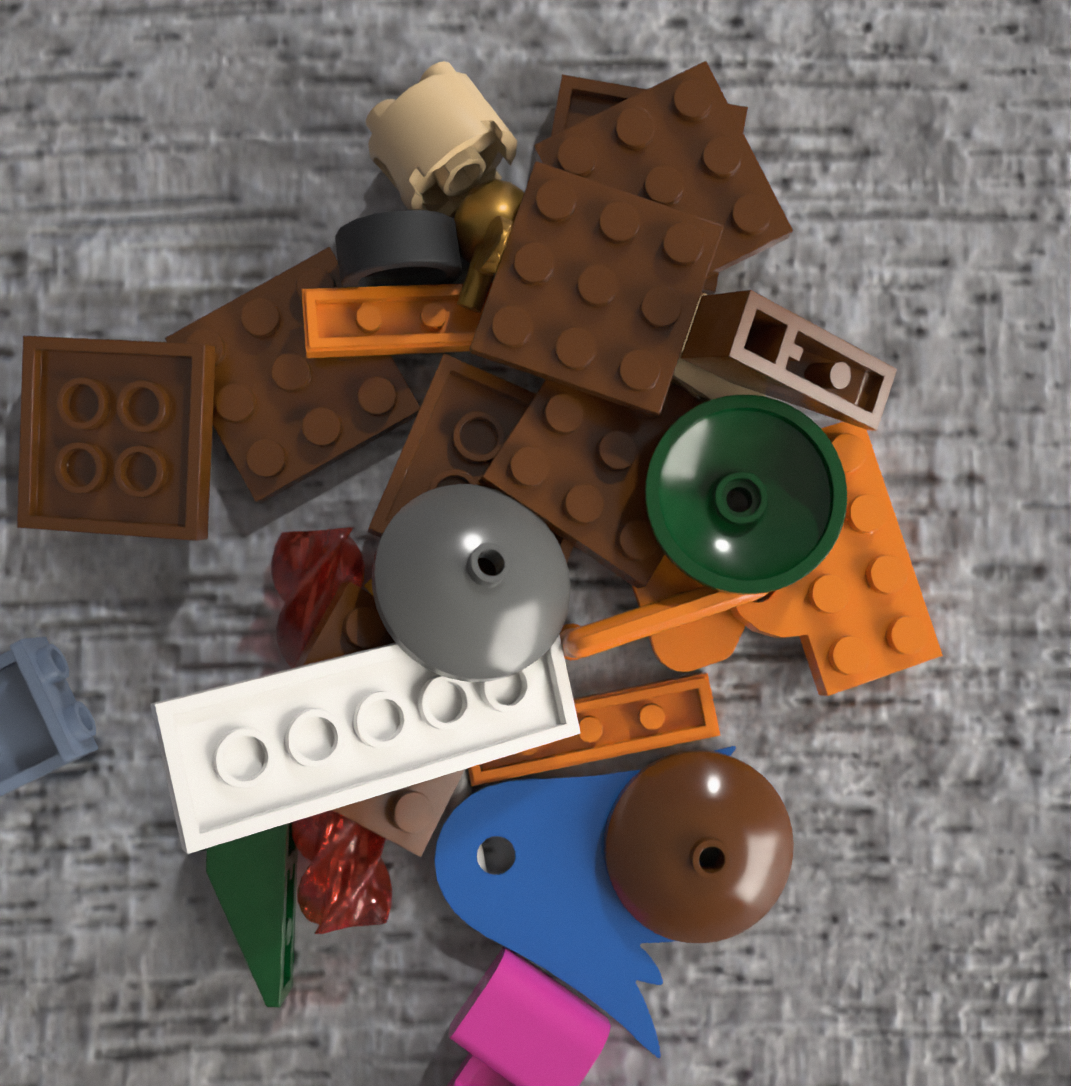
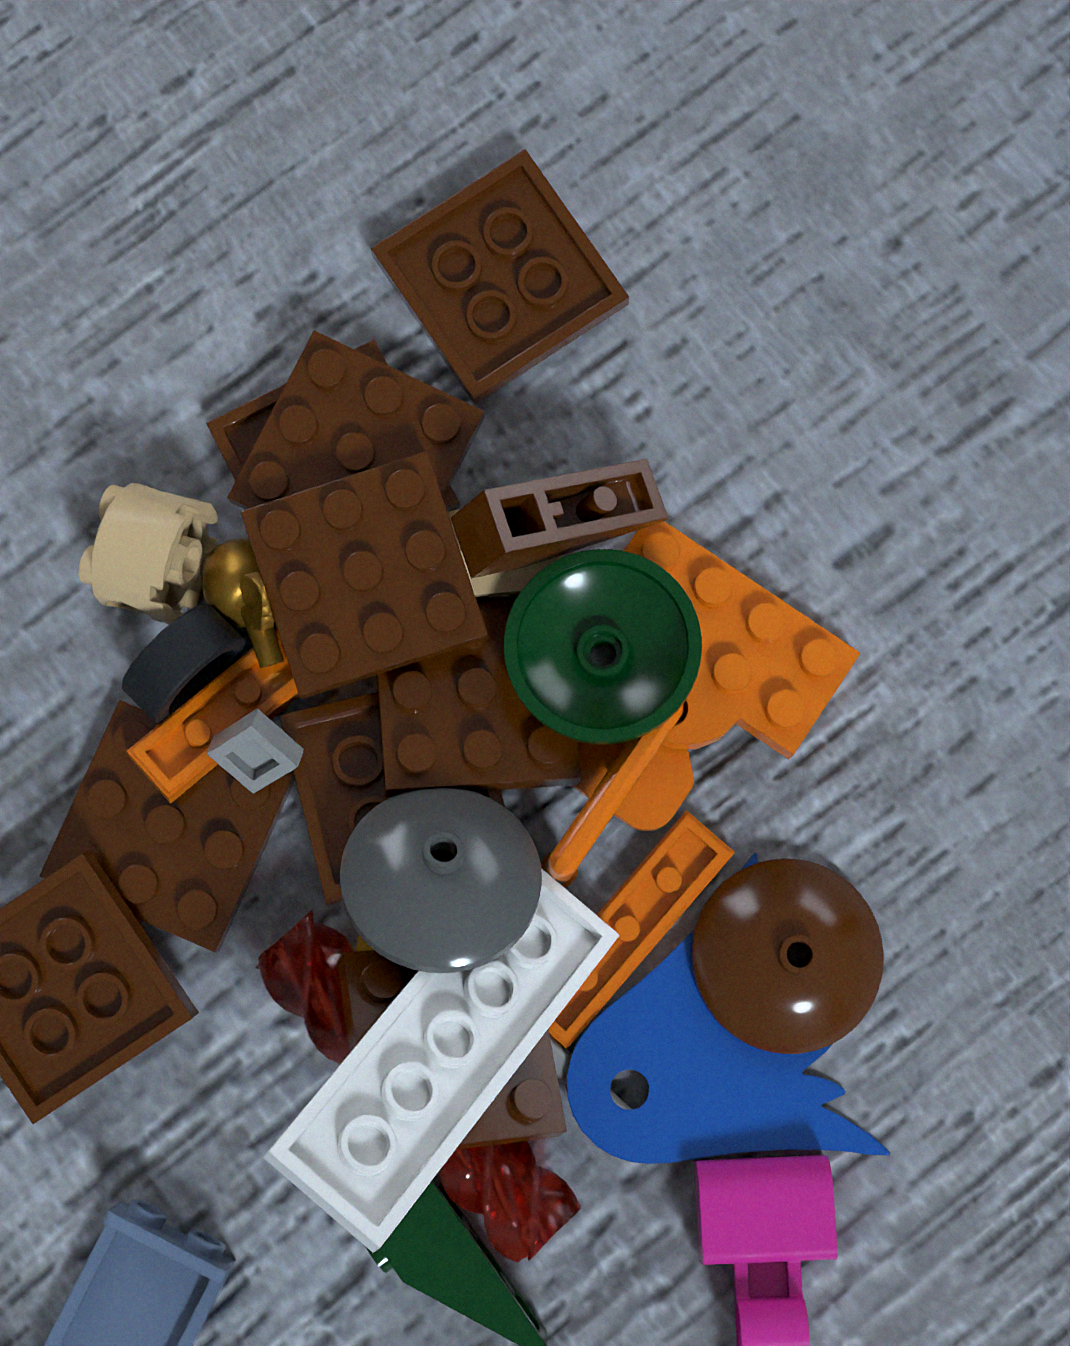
camera: 35 degrees left, 5 degrees down
none -> light grey plate [207,708,304,794]
none -> reddish brown plate [371,149,629,405]

